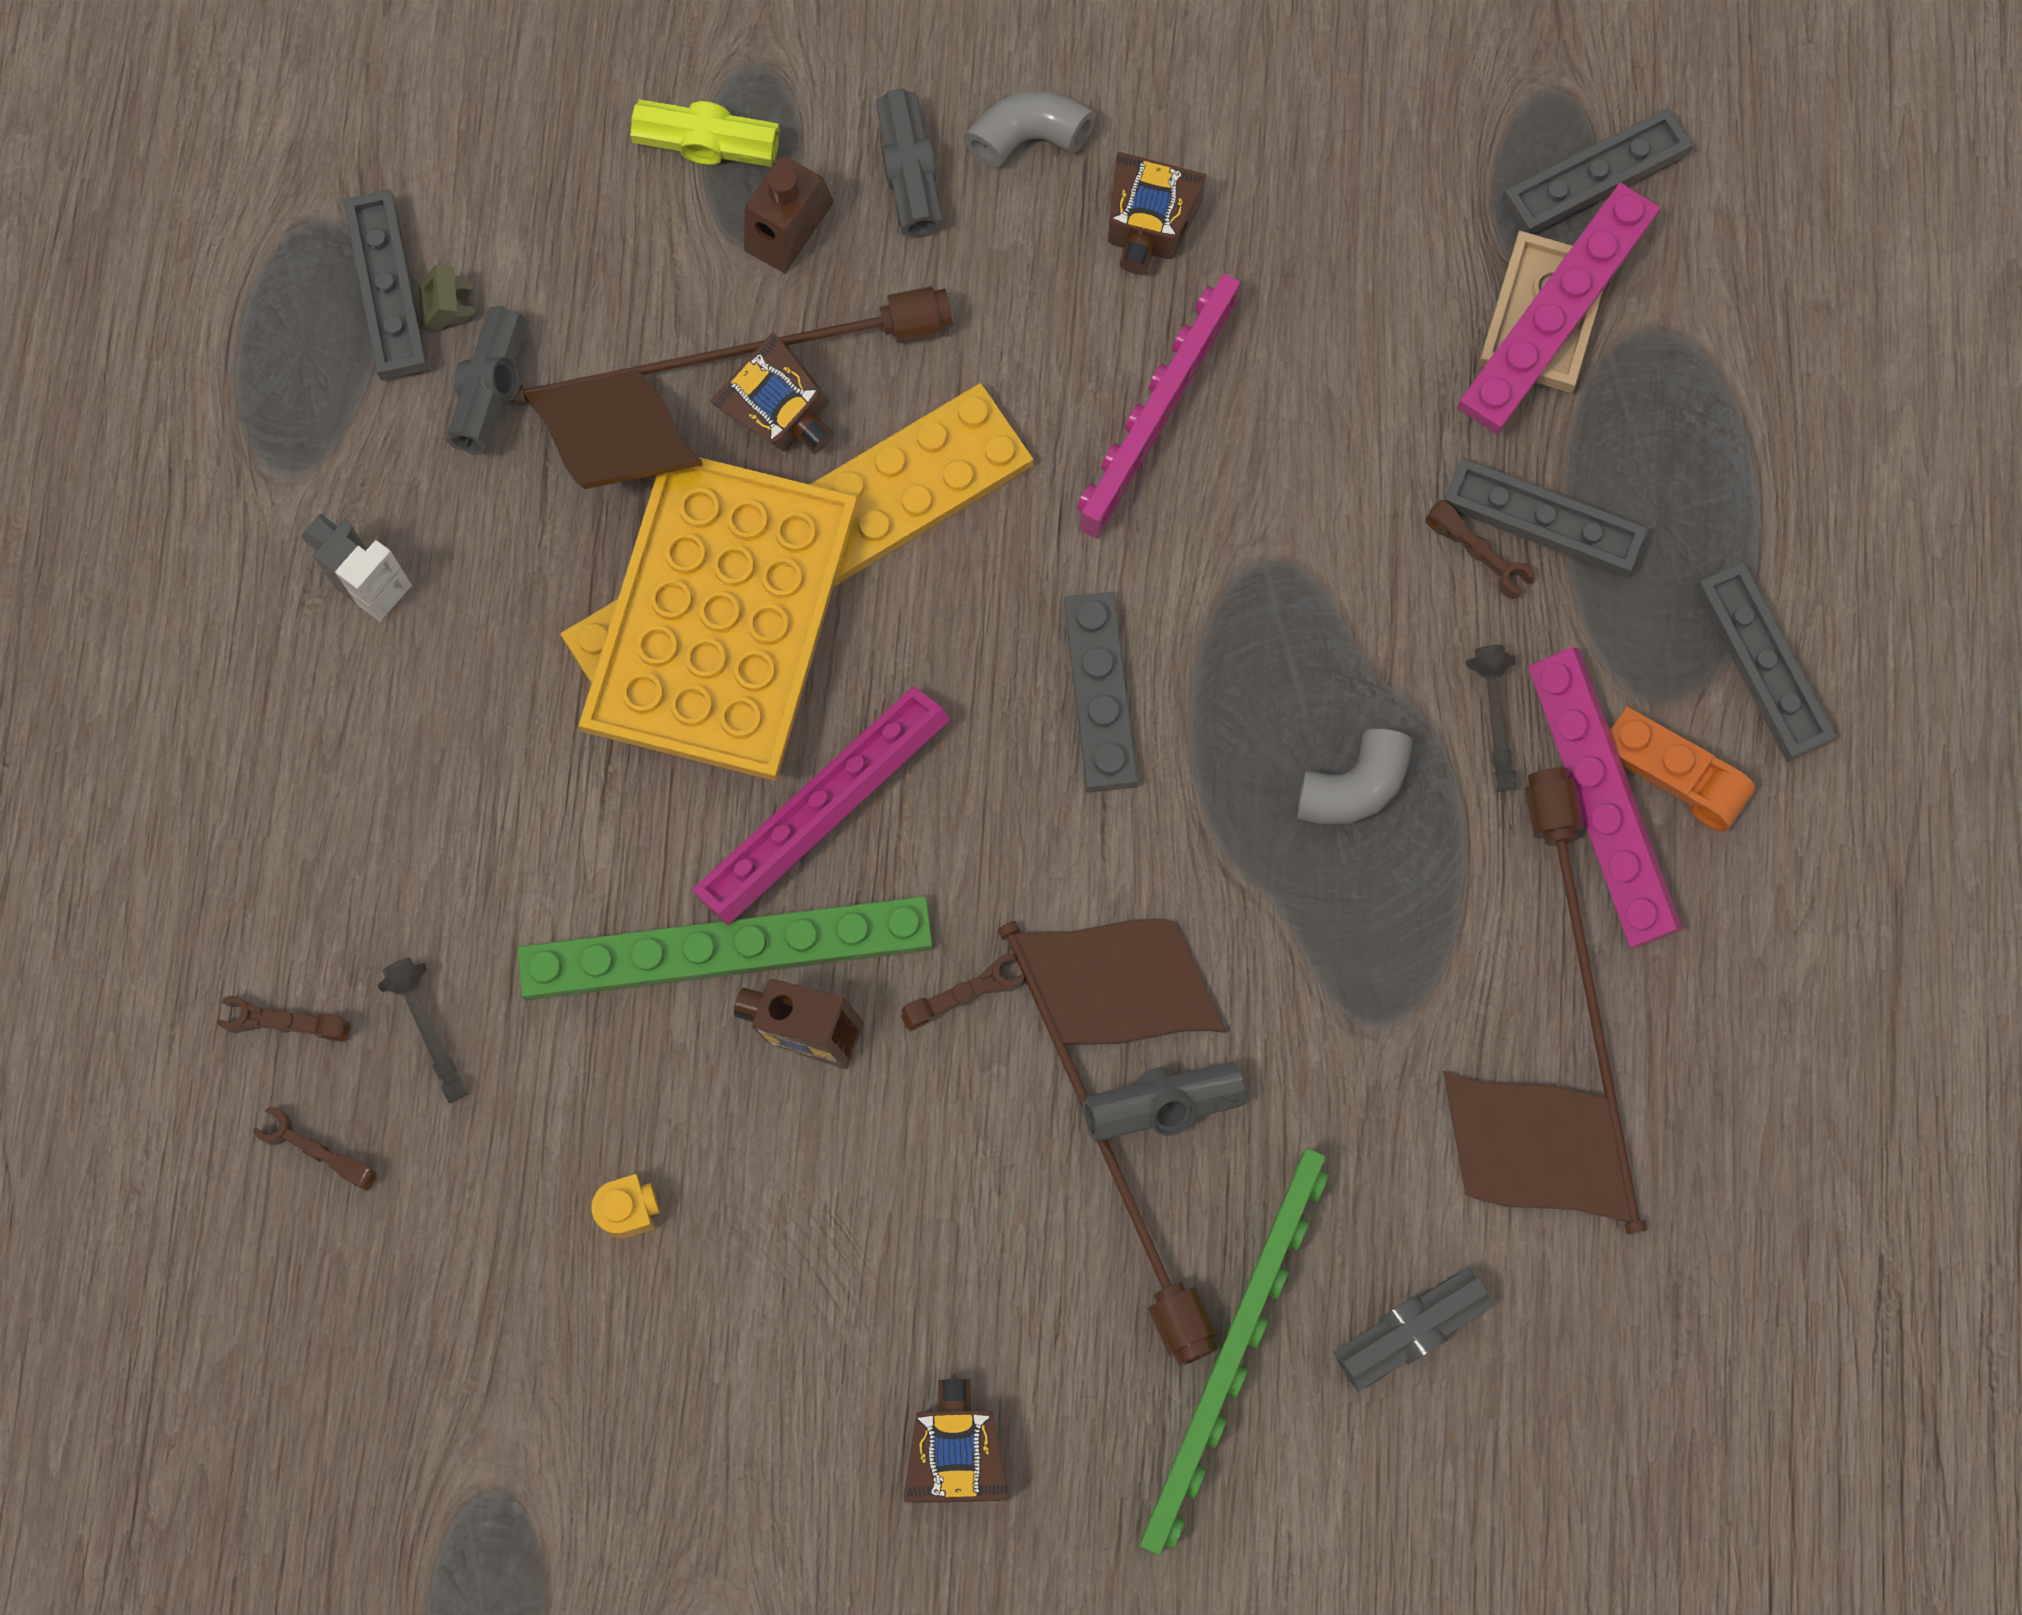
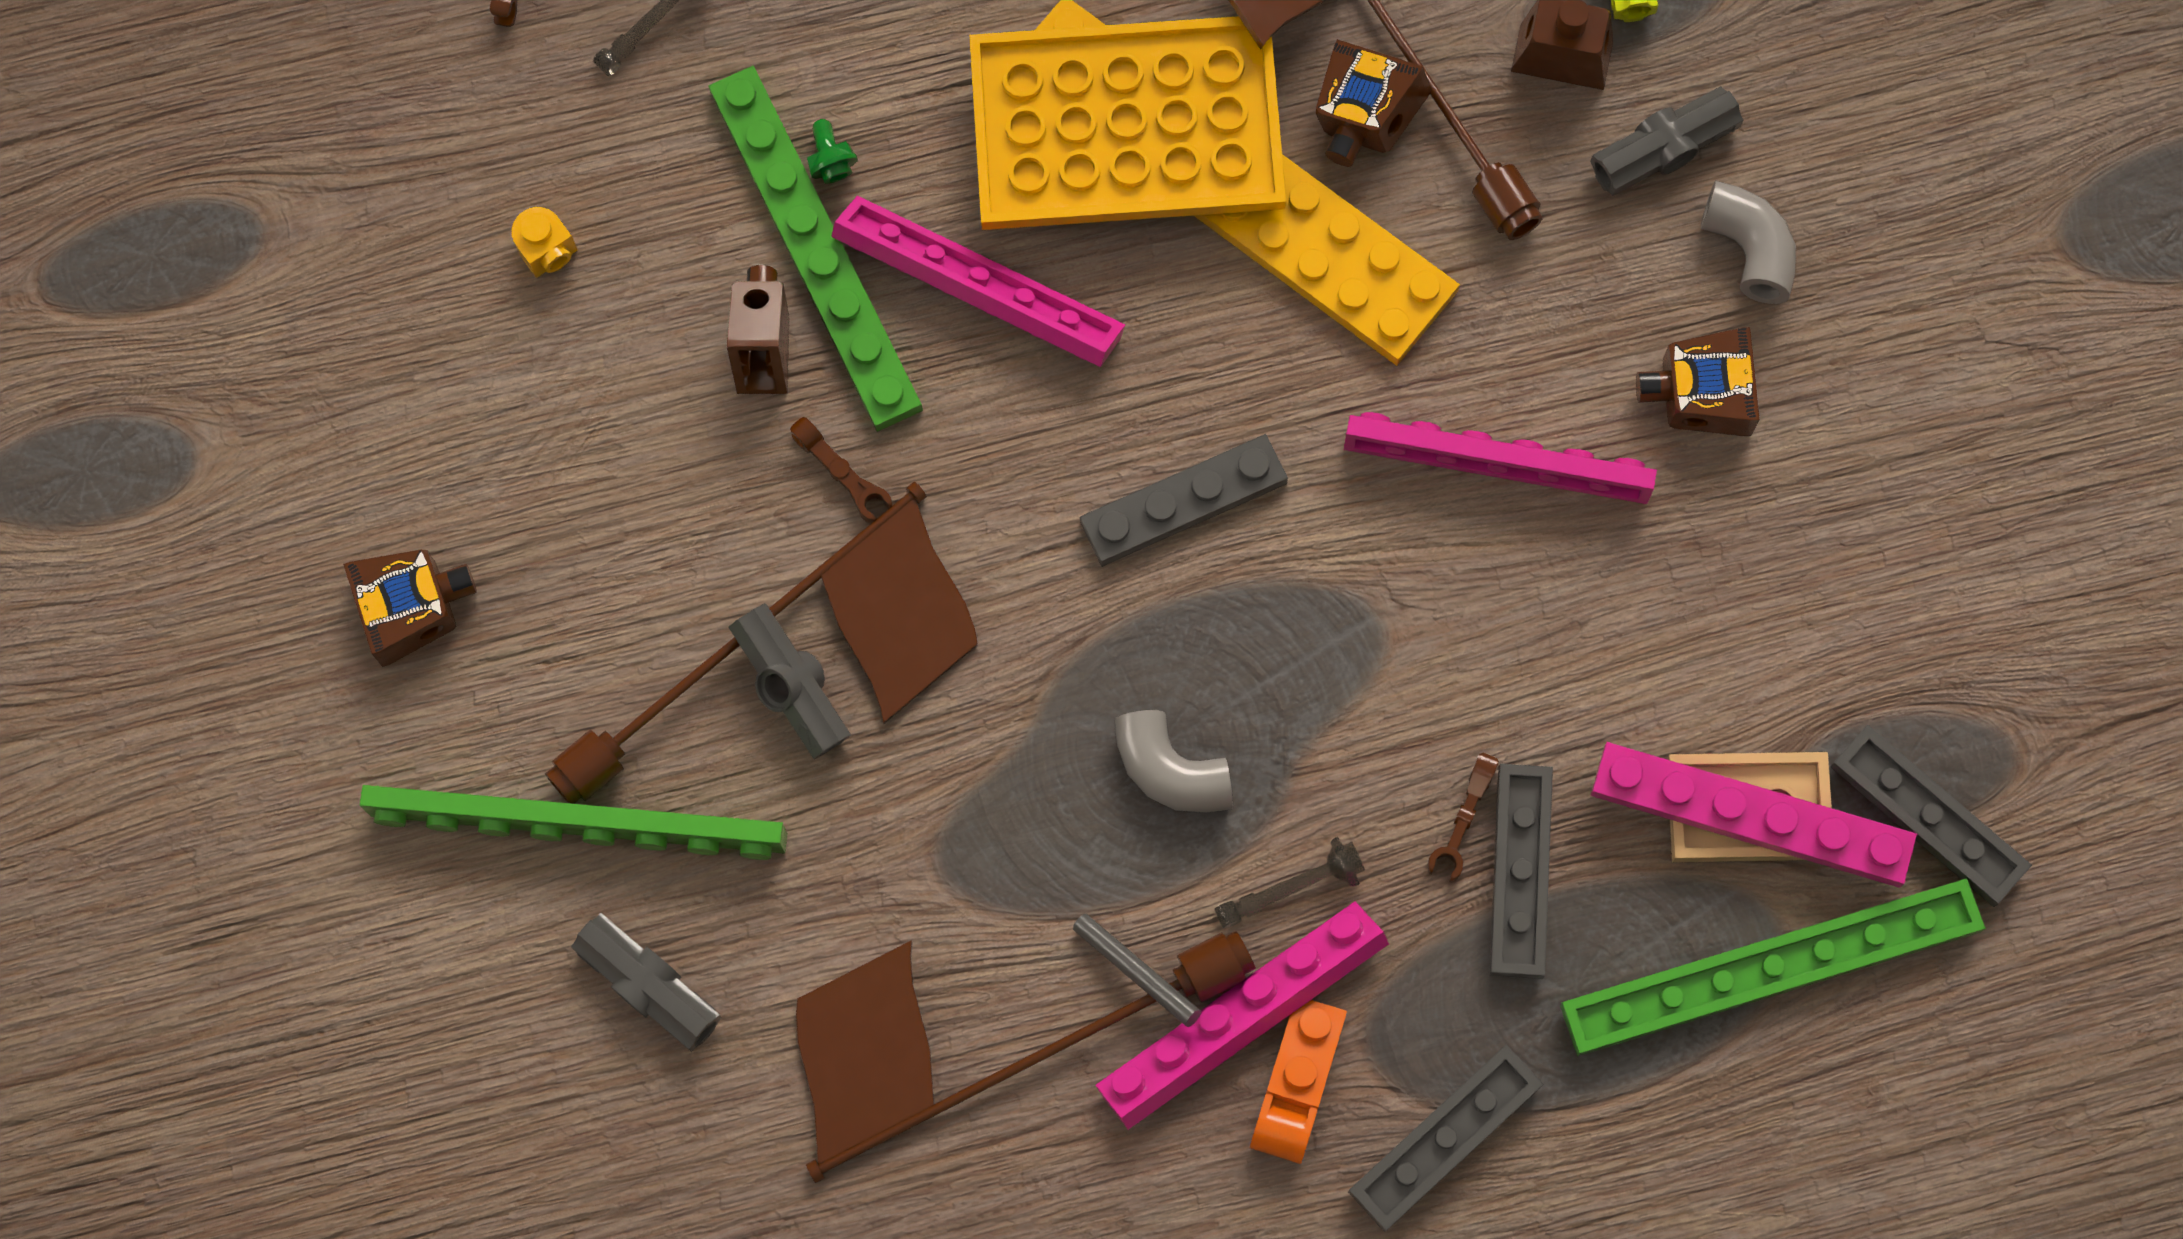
camera: 75 degrees right, 0 degrees up
none -> green plate [807,119,858,184]
none -> dark grey bar [1073,914,1201,1027]
none -> bright green plate [1560,878,1986,1056]

